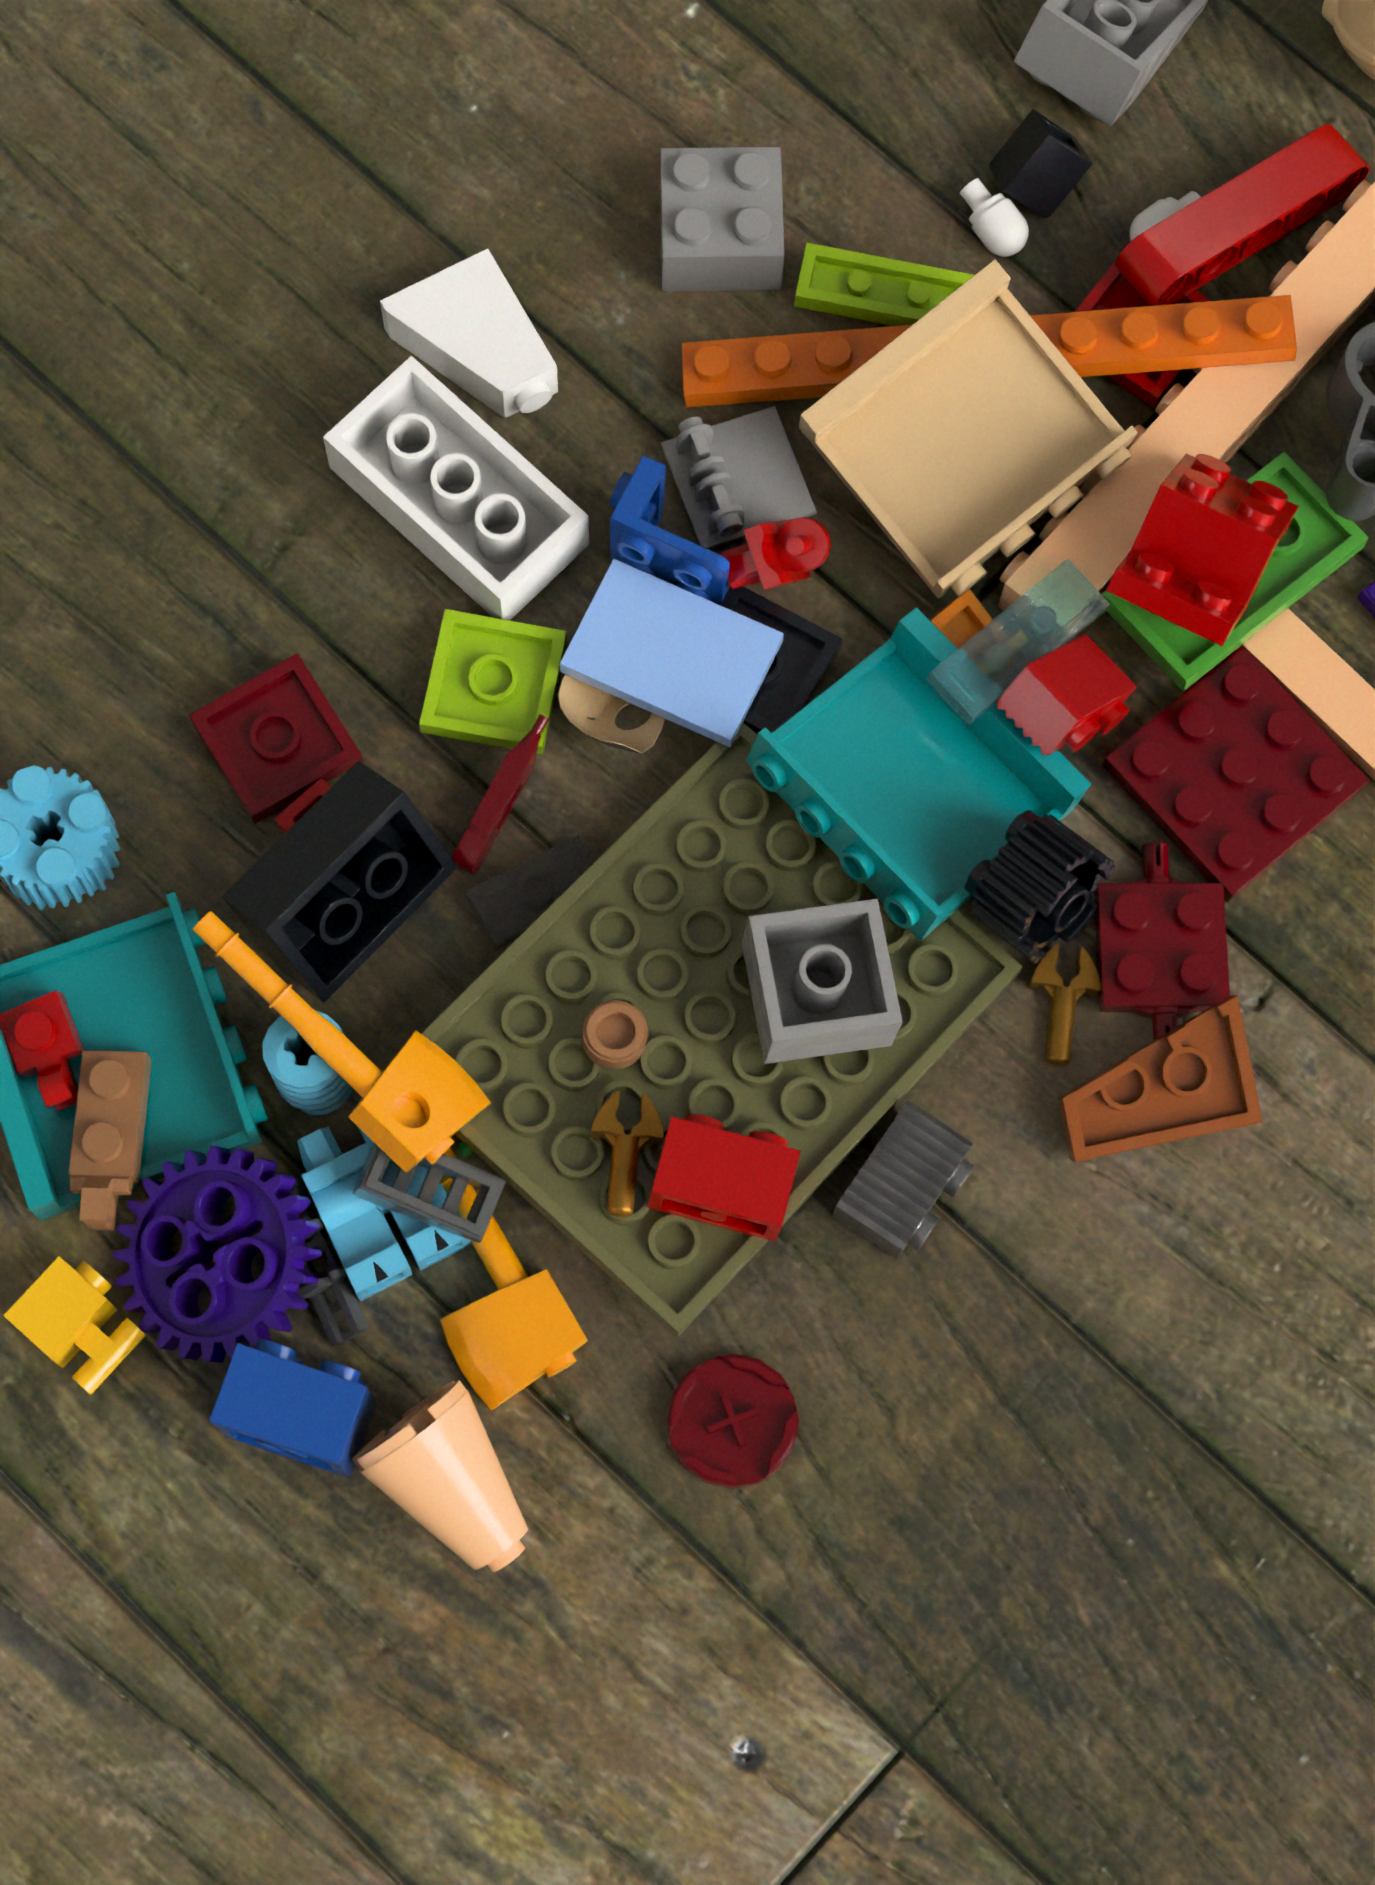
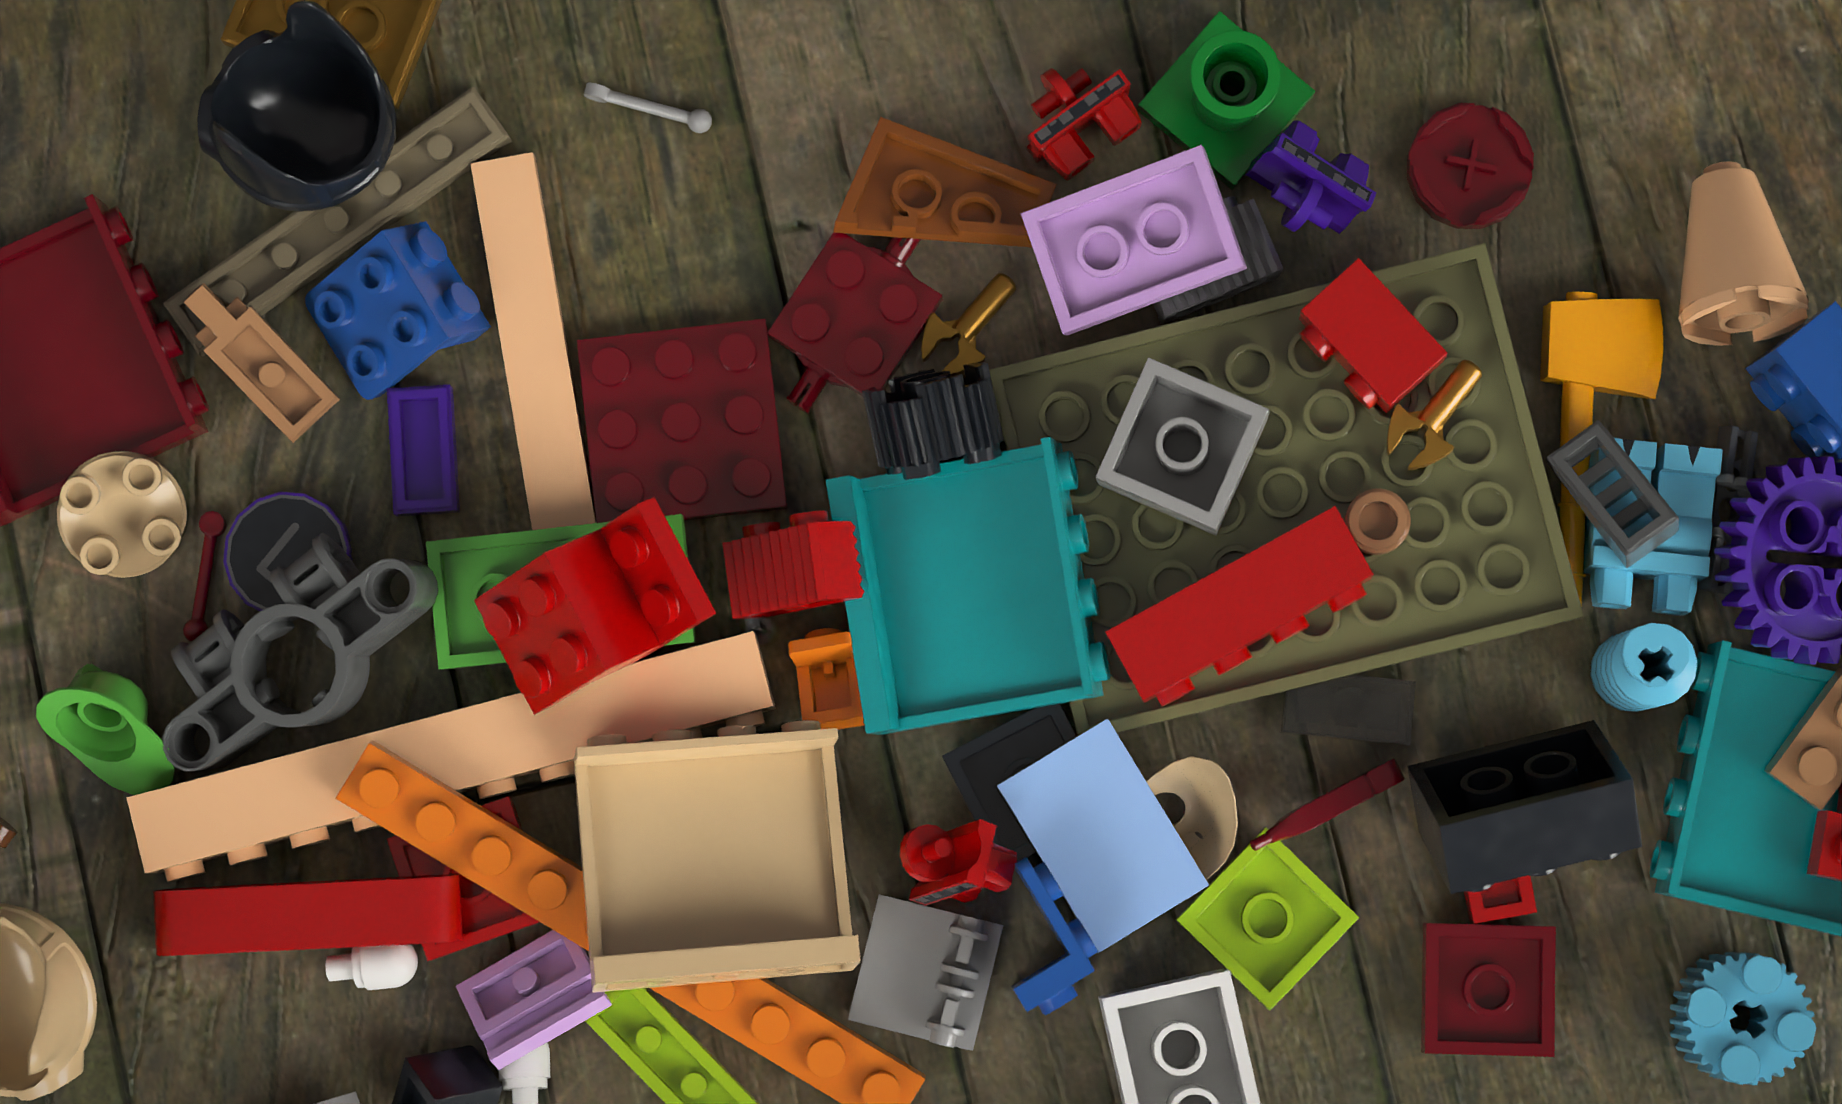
camera: 140 degrees left, 10 degrees up
light orange piece [192,911,491,1173] -> none
clear light blue tile [927,558,1110,725] -> none
none -> lavender plate [456,930,612,1070]
none -> lavender plate [1021,145,1247,336]
none -> red hips [1026,68,1142,181]
none -> red brick [1105,506,1374,707]
none -> green plant [1137,11,1316,190]
none -> dark purple hips [1246,120,1376,234]

